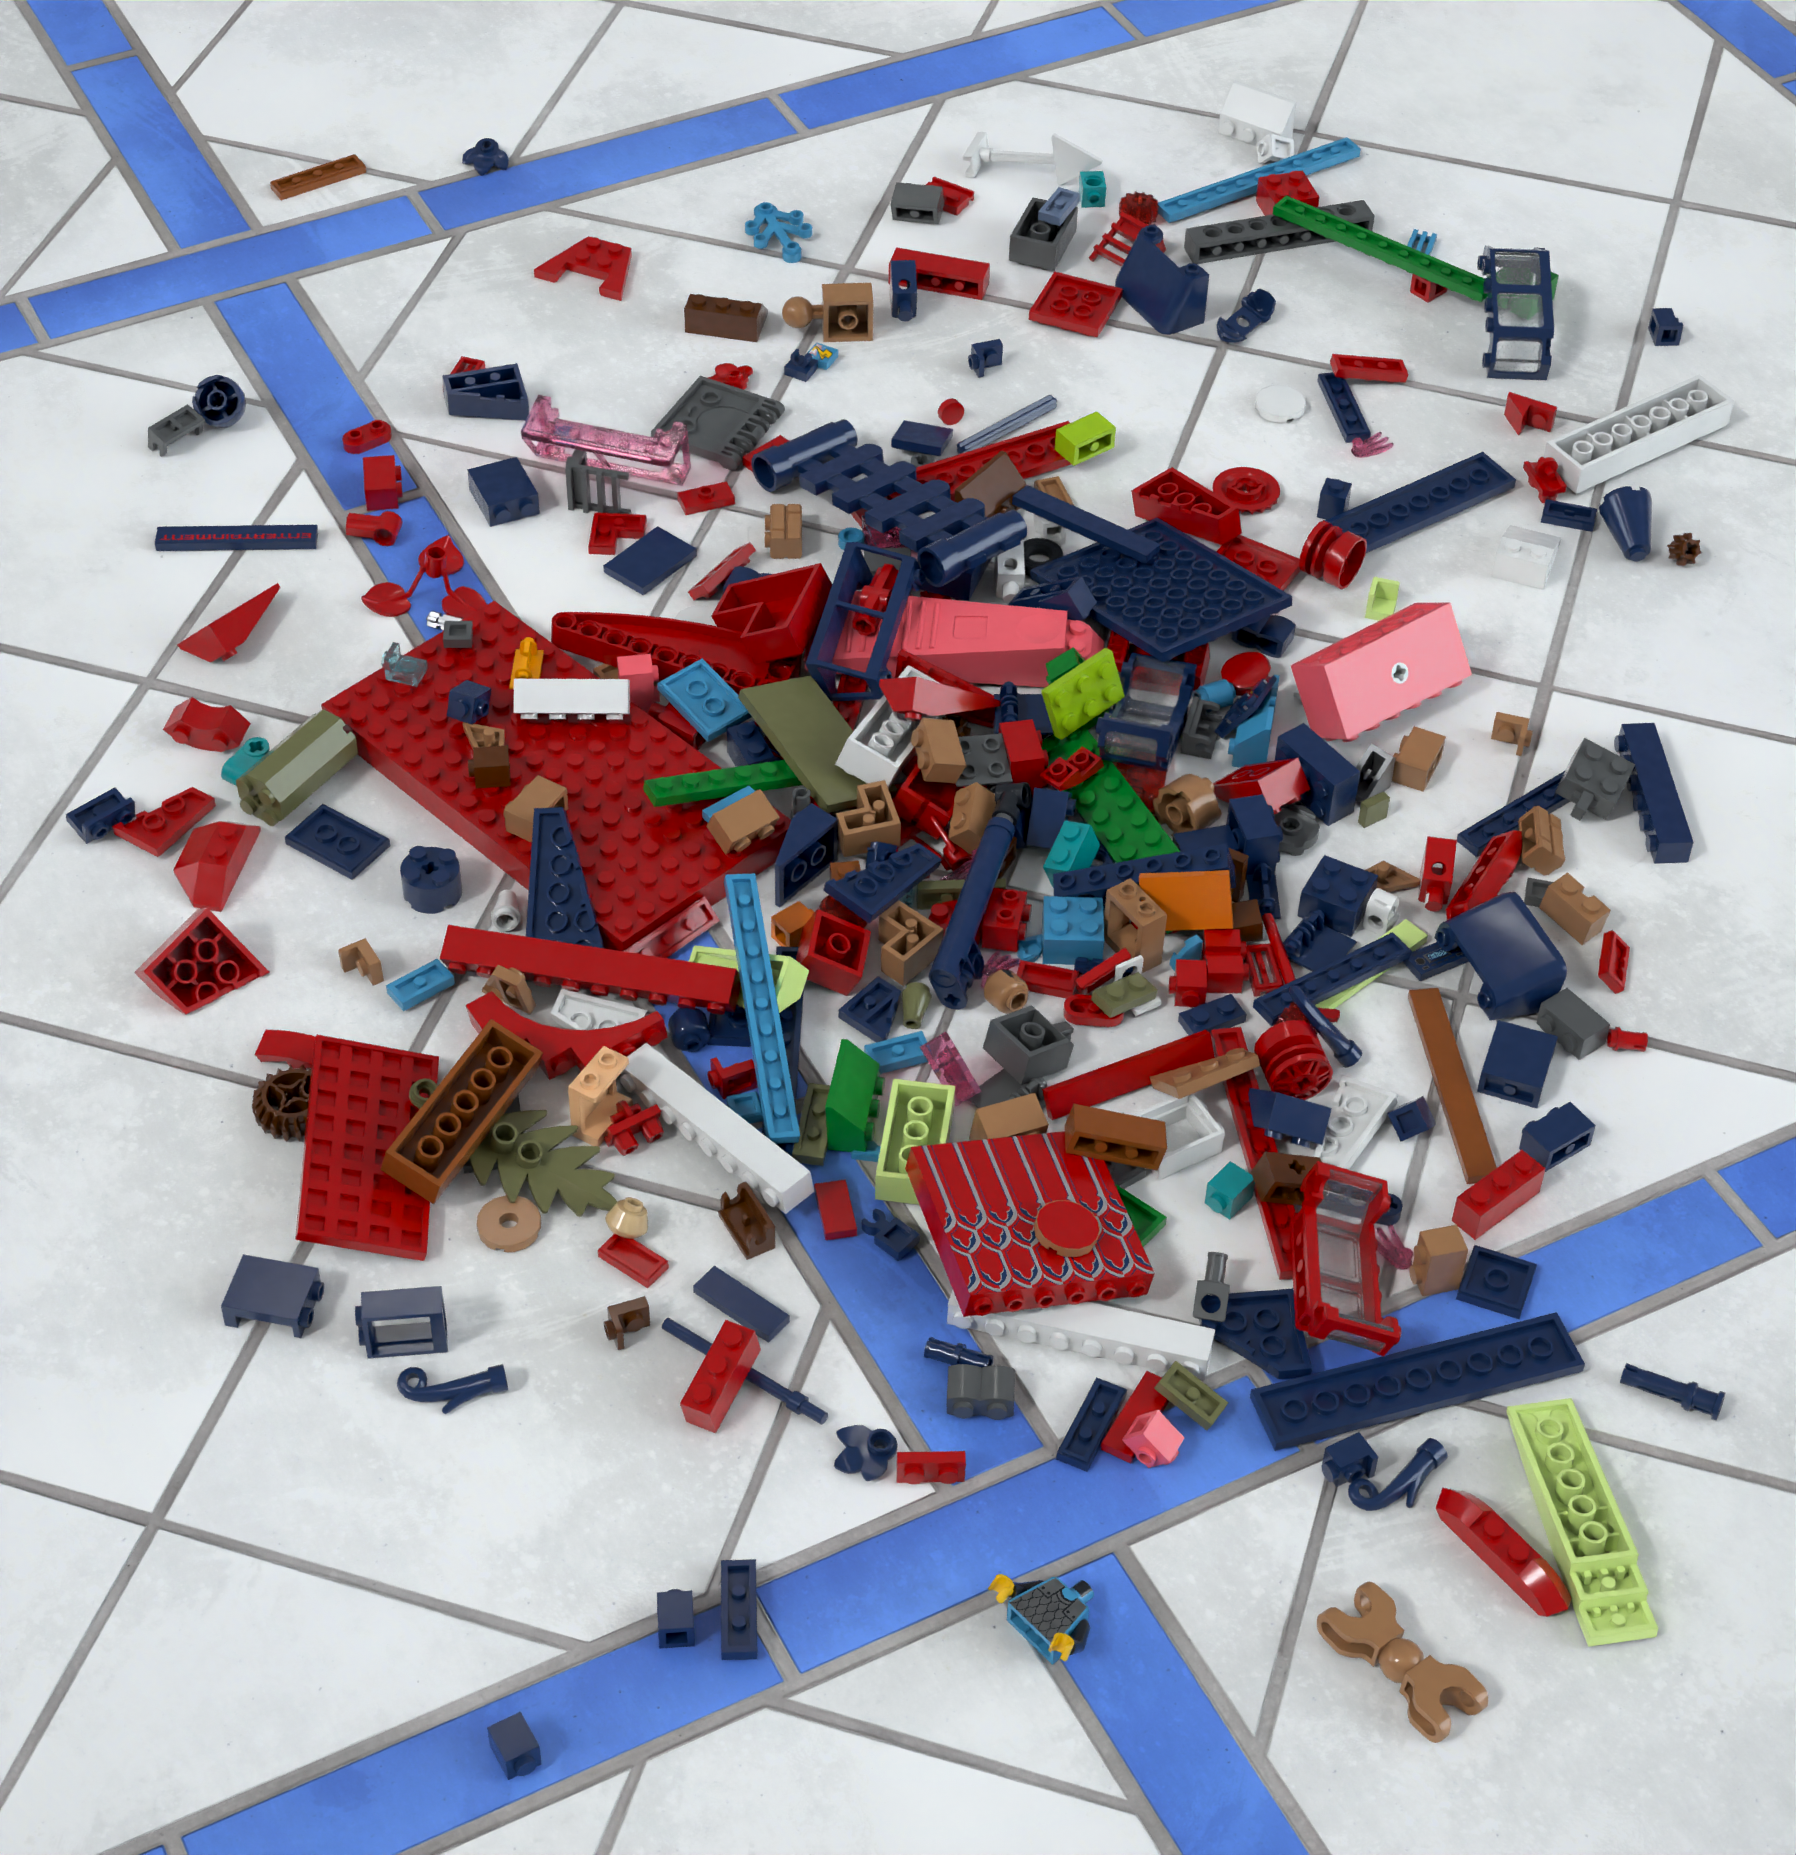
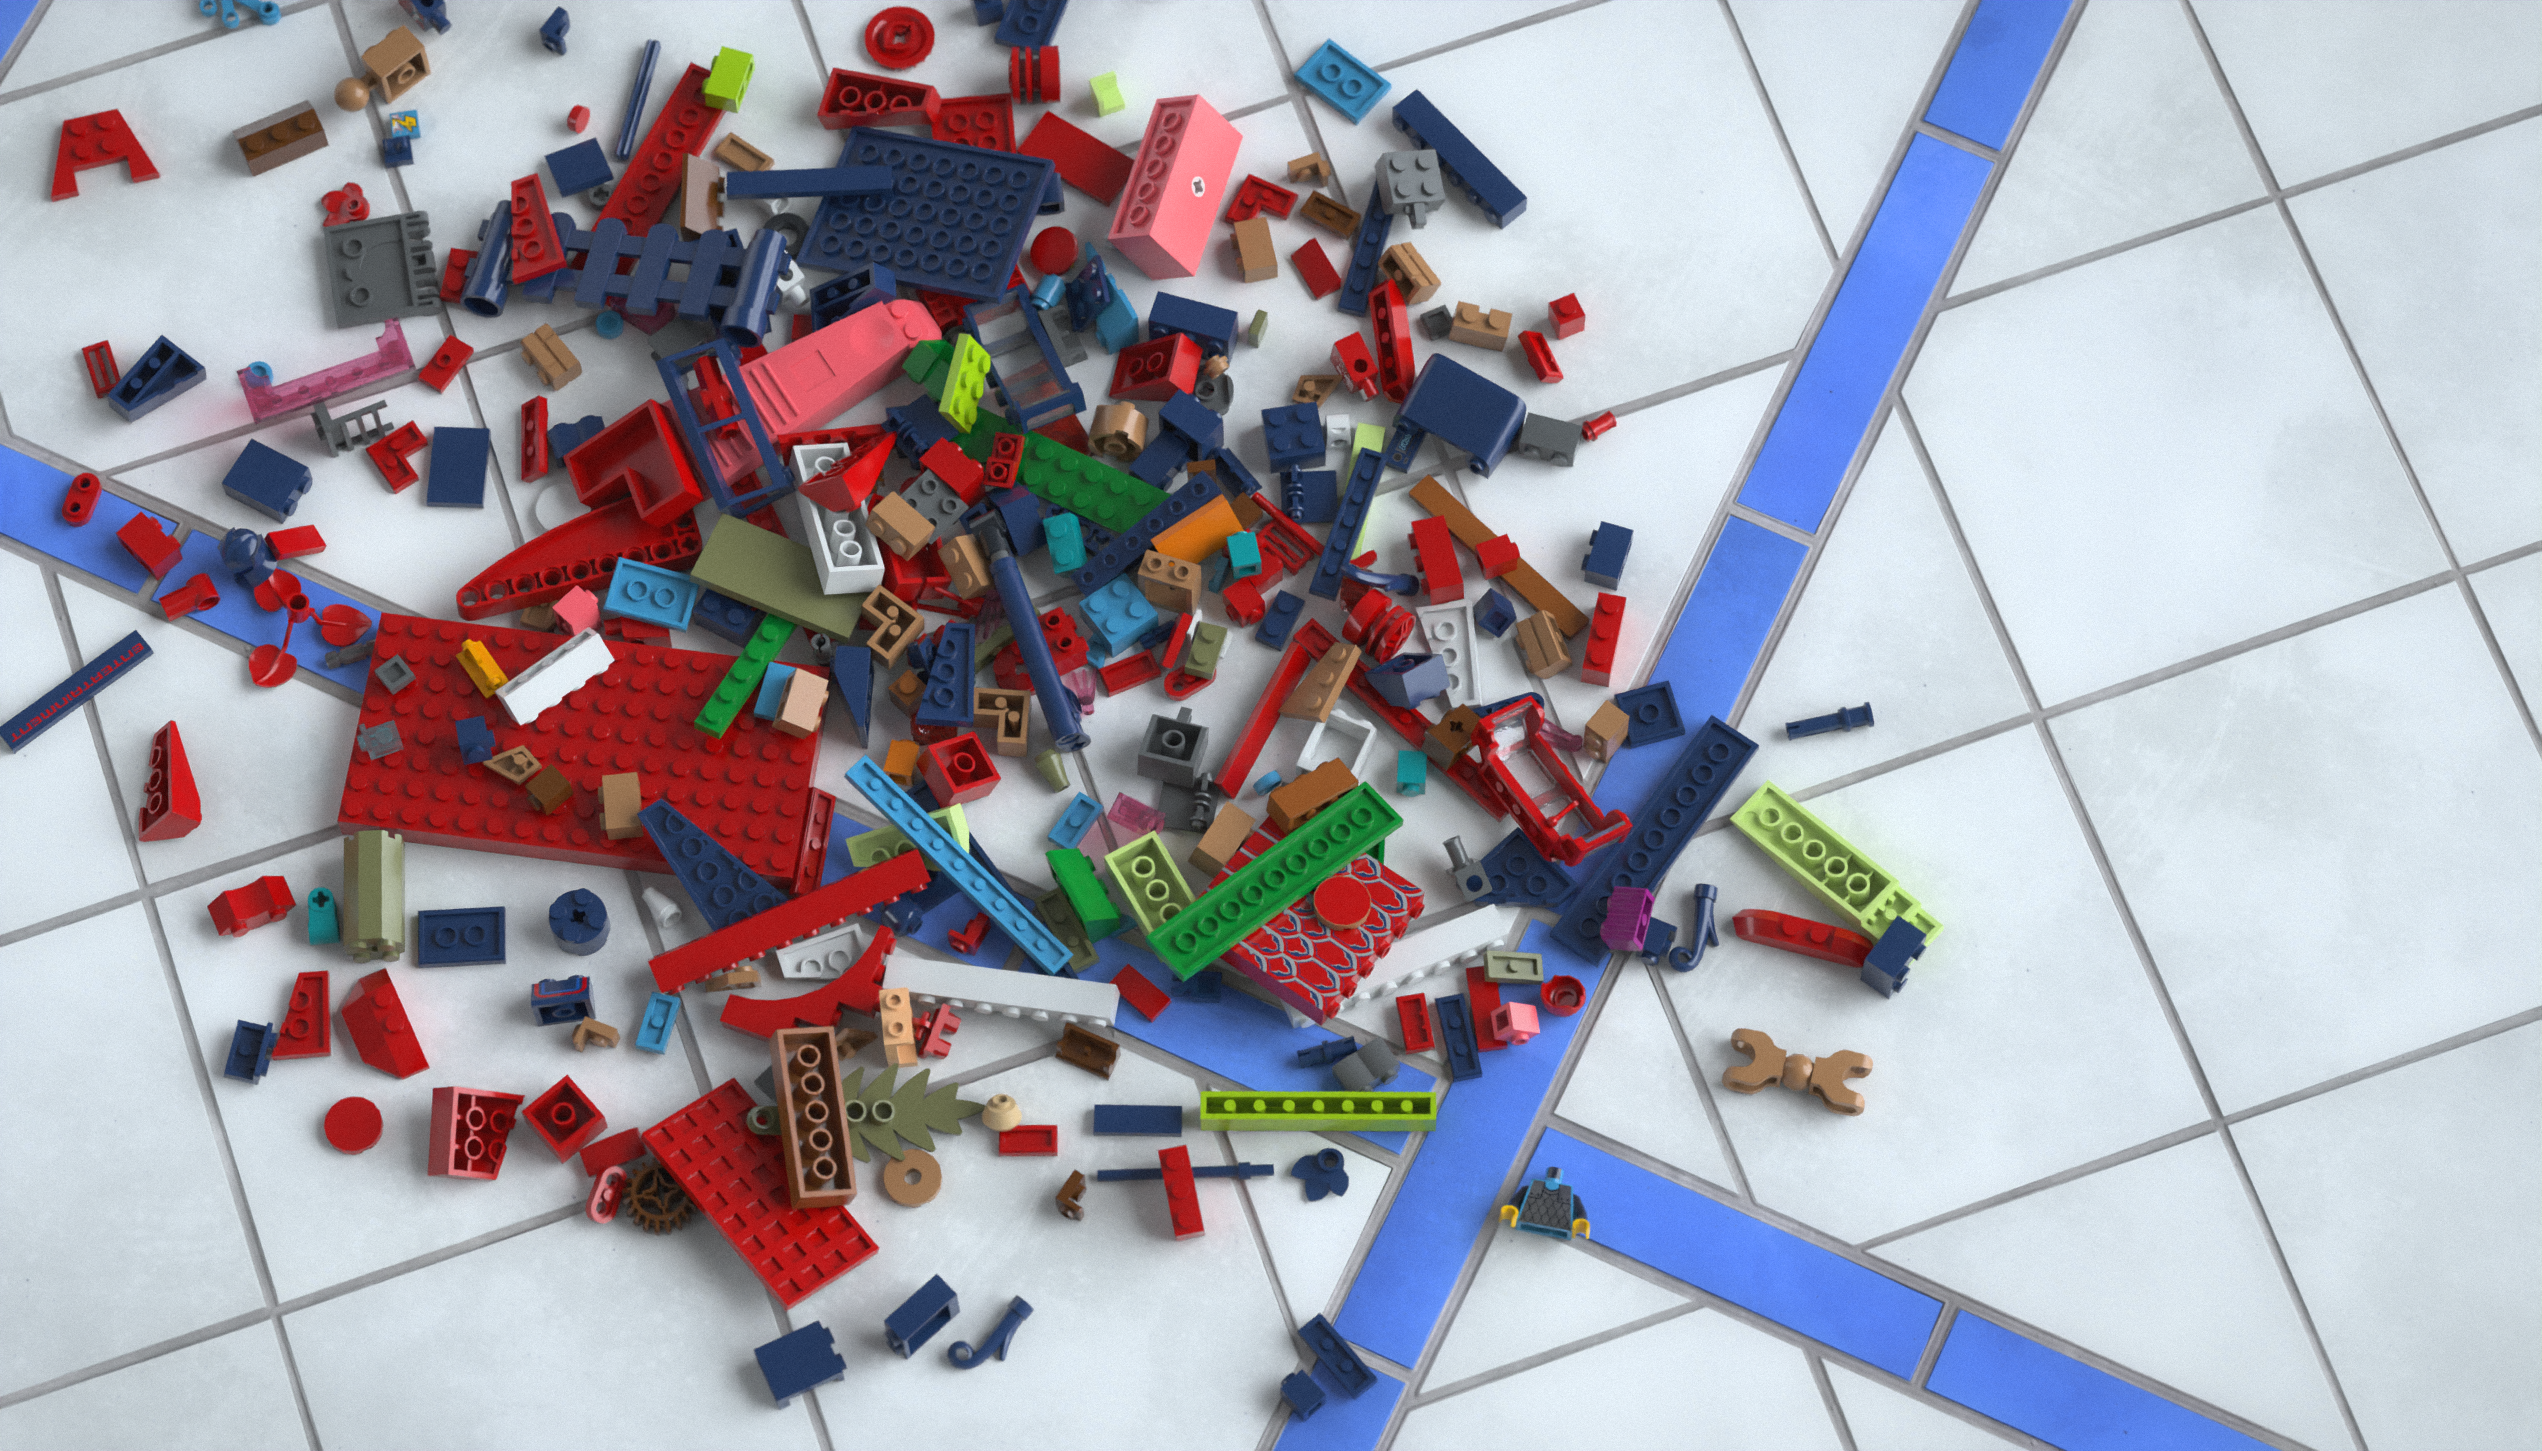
camera: 35 degrees left, 20 degrees up
dark azure tile [727,1091,763,1124] -> none
dark blue wing [838,976,901,1042] -> none
red plate [896,1451,966,1485] -> none
medium nougat head [984,969,1028,1014] -> none
flat silver slope [1356,743,1395,804] -> none
dark blue panel [1477,1020,1558,1109] -> none
none -> dark blue helmet [217,527,278,588]
none -> red tile [264,524,327,561]
none -> red tile [324,1096,384,1155]
none -> red wing [511,173,567,285]
none -> red brick [522,1075,608,1164]
none -> dark blue slope [531,975,596,1027]
none -> red plate [585,1165,627,1223]
none -> medium nougat piece [835,1028,878,1061]
none -> red tile [1017,110,1135,208]
none -> green plate [1145,781,1404,982]
none -> lime brick [1200,1091,1436,1131]
none -> medium nougat plate [1203,355,1230,380]
none -> red tile [1224,174,1298,225]
none -> teal brick [1227,531,1262,579]
none -> red slope [1290,237,1341,300]
none -> dark azure tile [1294,38,1392,125]
none -> reddish brown plate [1300,190,1361,241]
none -> red plate [1395,993,1435,1055]
none -> red brick [1407,515,1464,606]
none -> red brick [1475,534,1520,580]
none -> medium nougat brick [1516,610,1573,679]
none -> red hair [1540,975,1586,1017]
none -> red brick [1547,293,1586,340]
none -> red hinge [1547,799,1580,827]
none -> magenta brick [1600,886,1655,952]
none -> dark blue brick [1860,915,1927,999]

